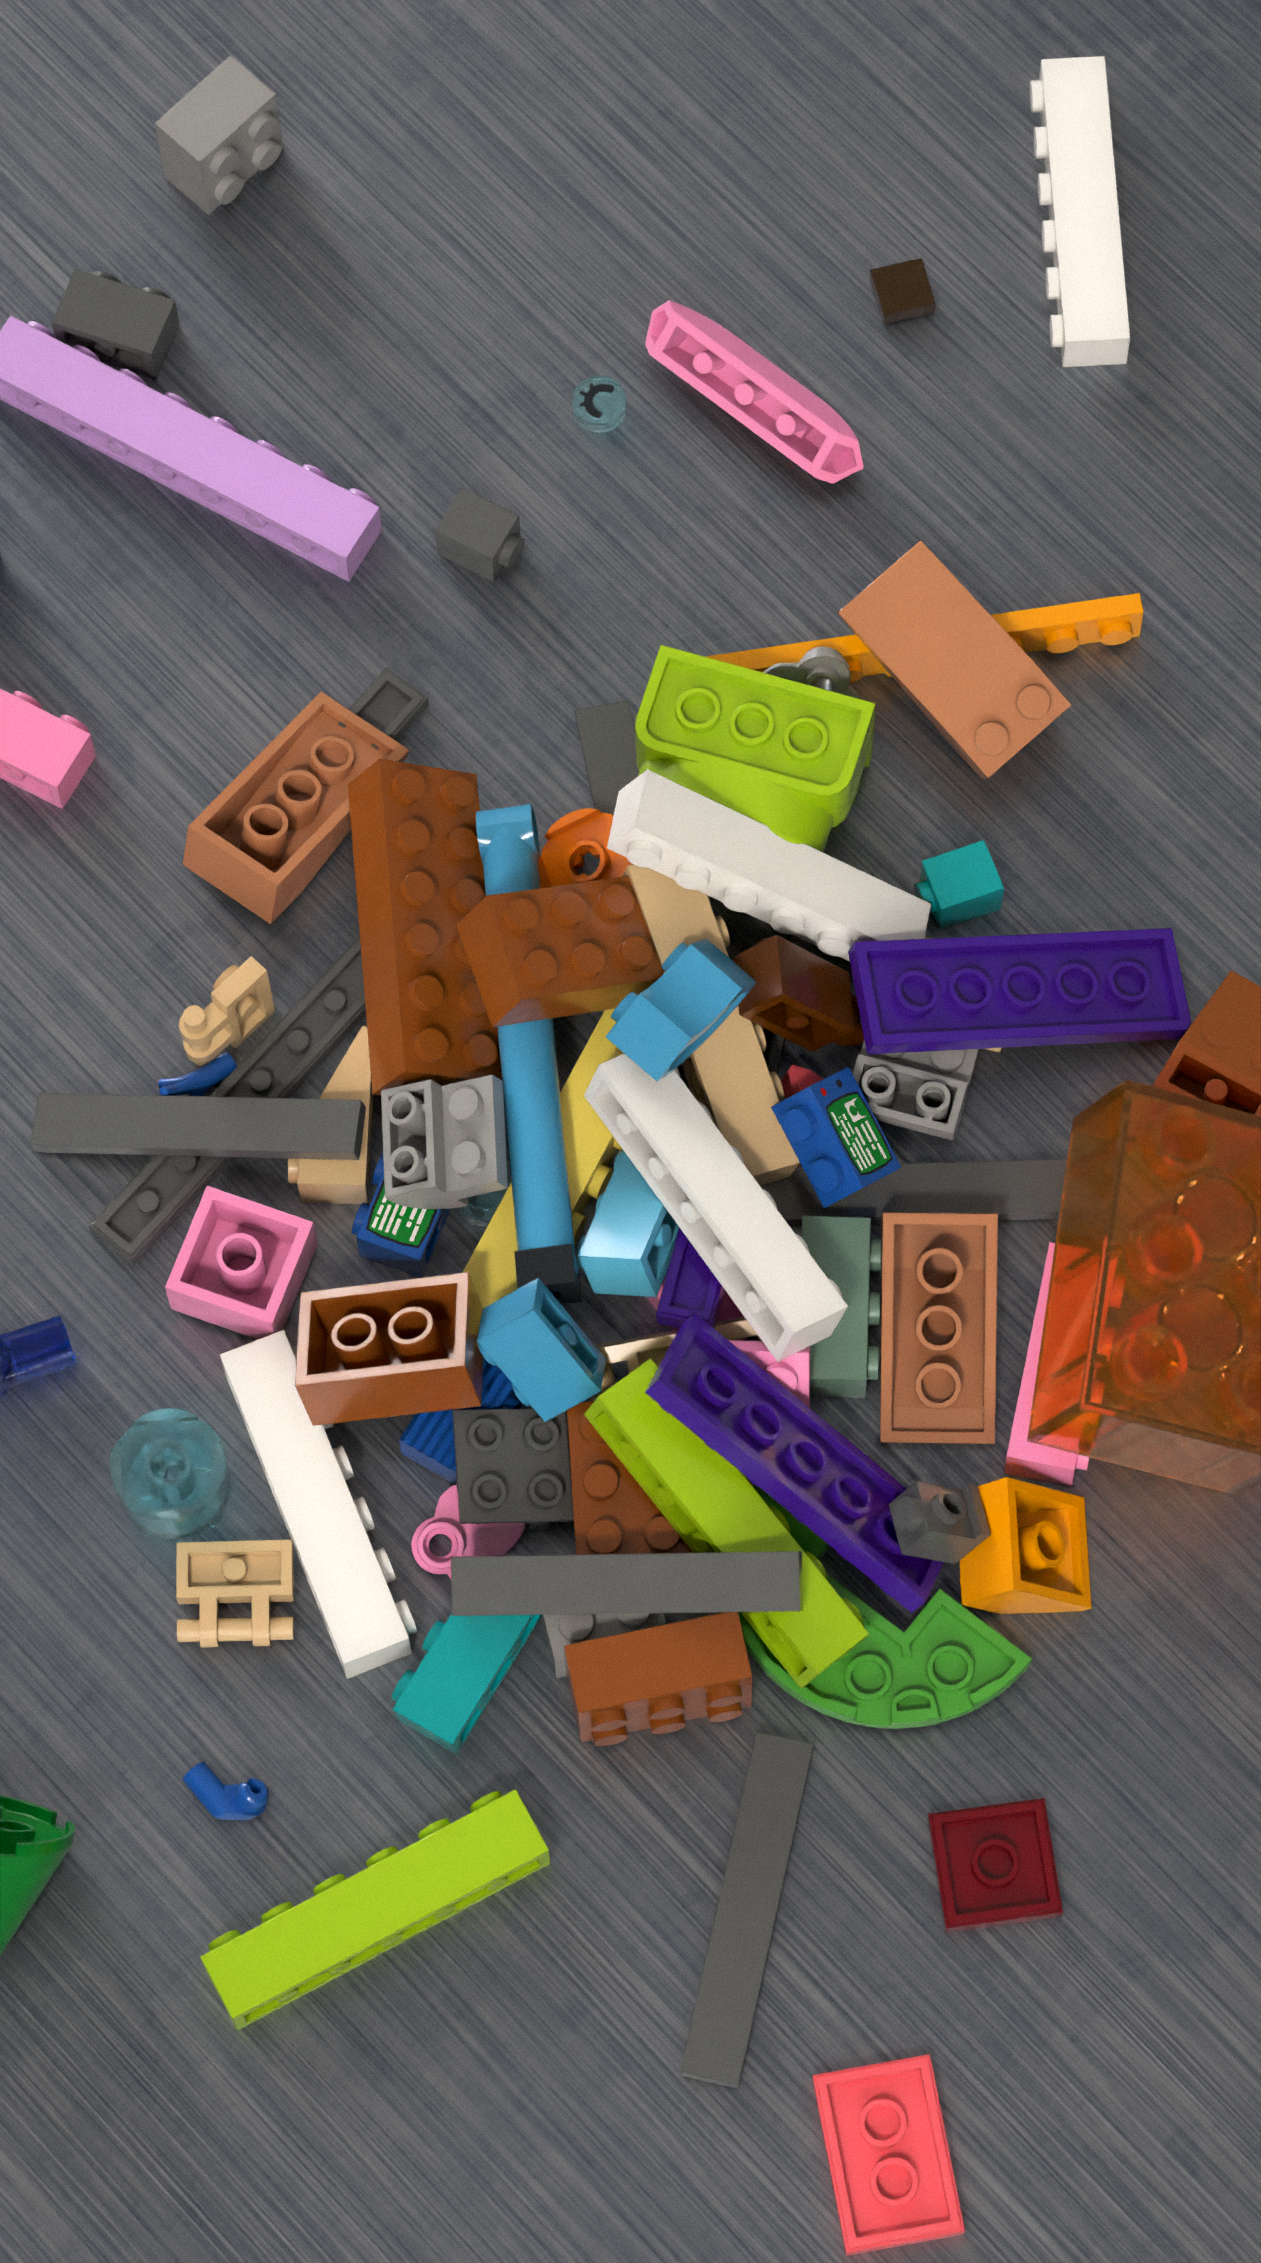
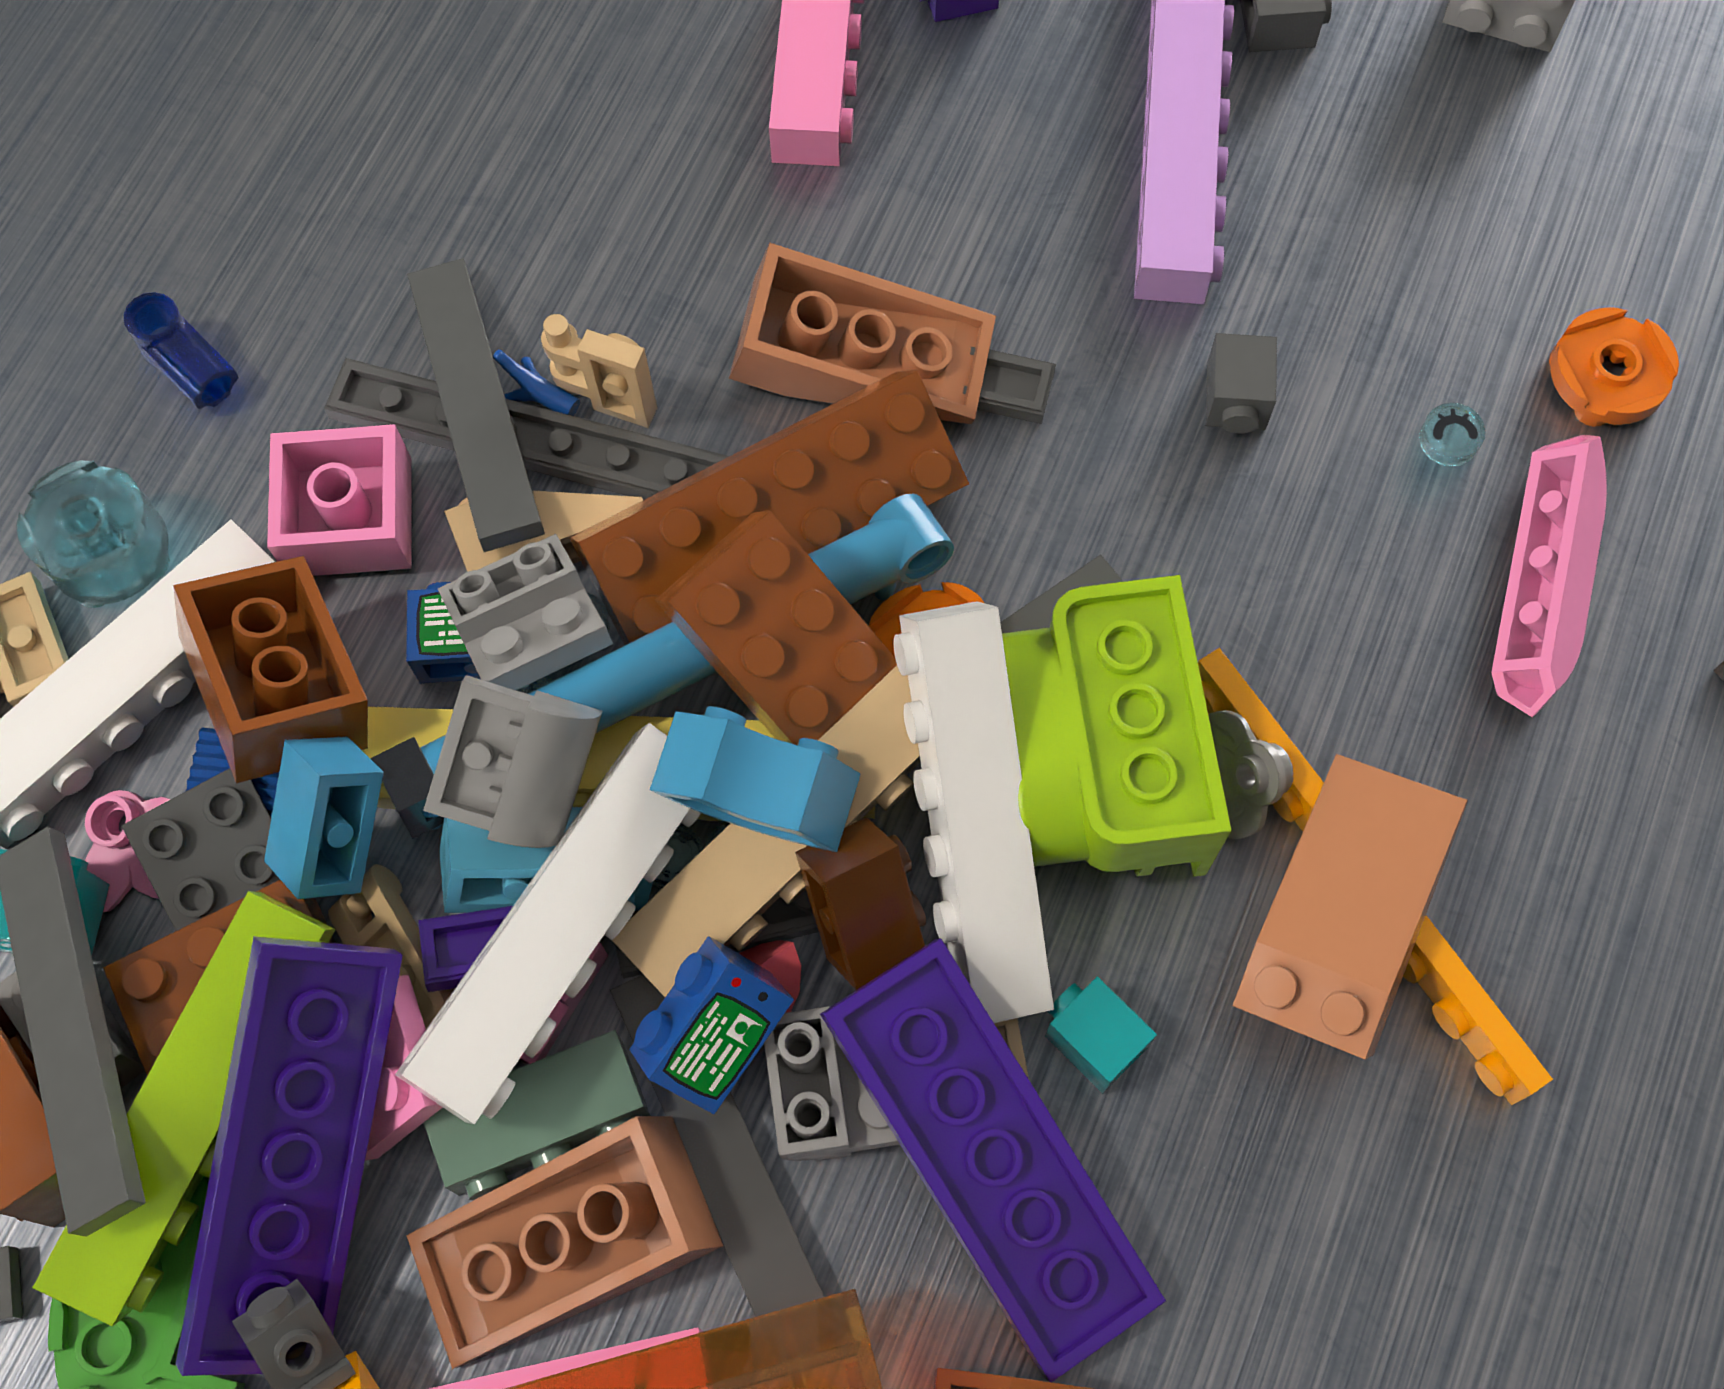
camera: 65 degrees right, 0 degrees up
none -> light grey brick [423,675,603,848]
none -> orange plate [1549,307,1679,427]

